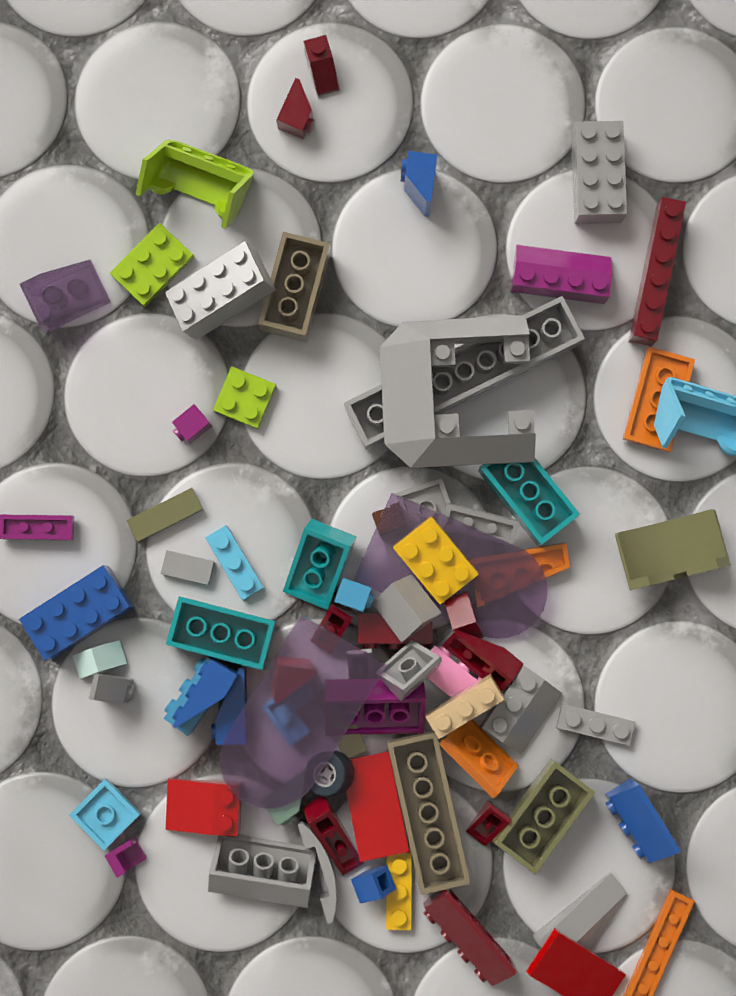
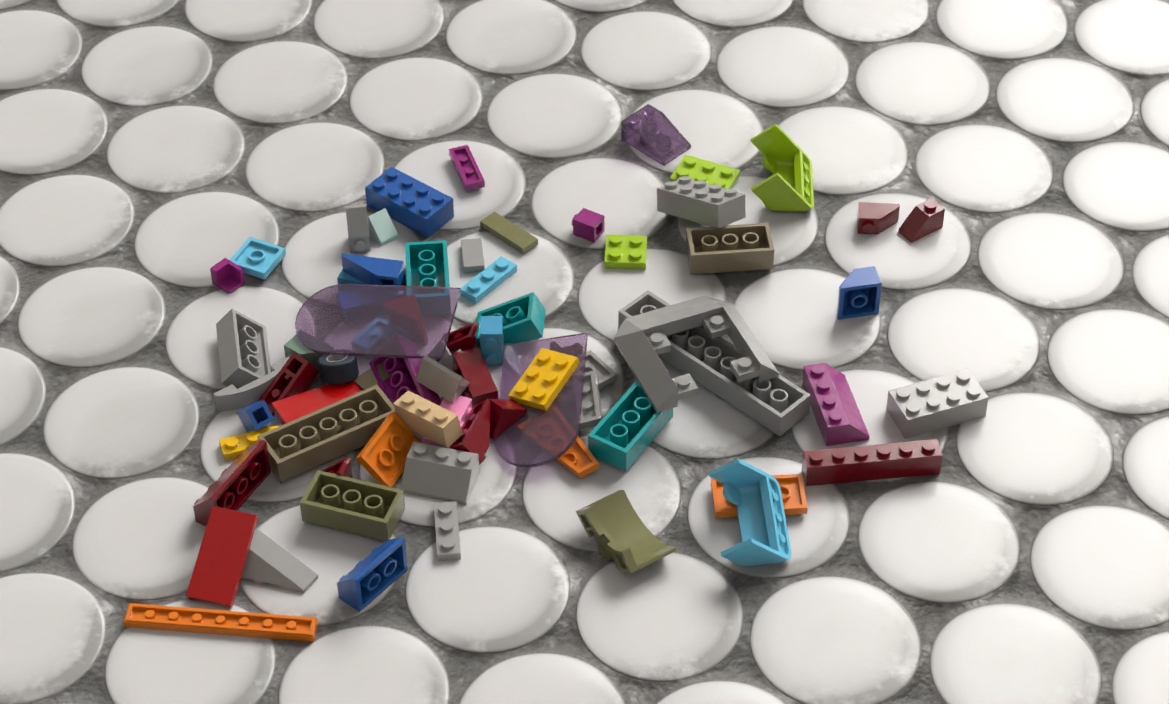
camera: 70 degrees right, 40 degrees down
red slope [165,779,242,836] -> none
light grey slope [372,574,442,643] -> none

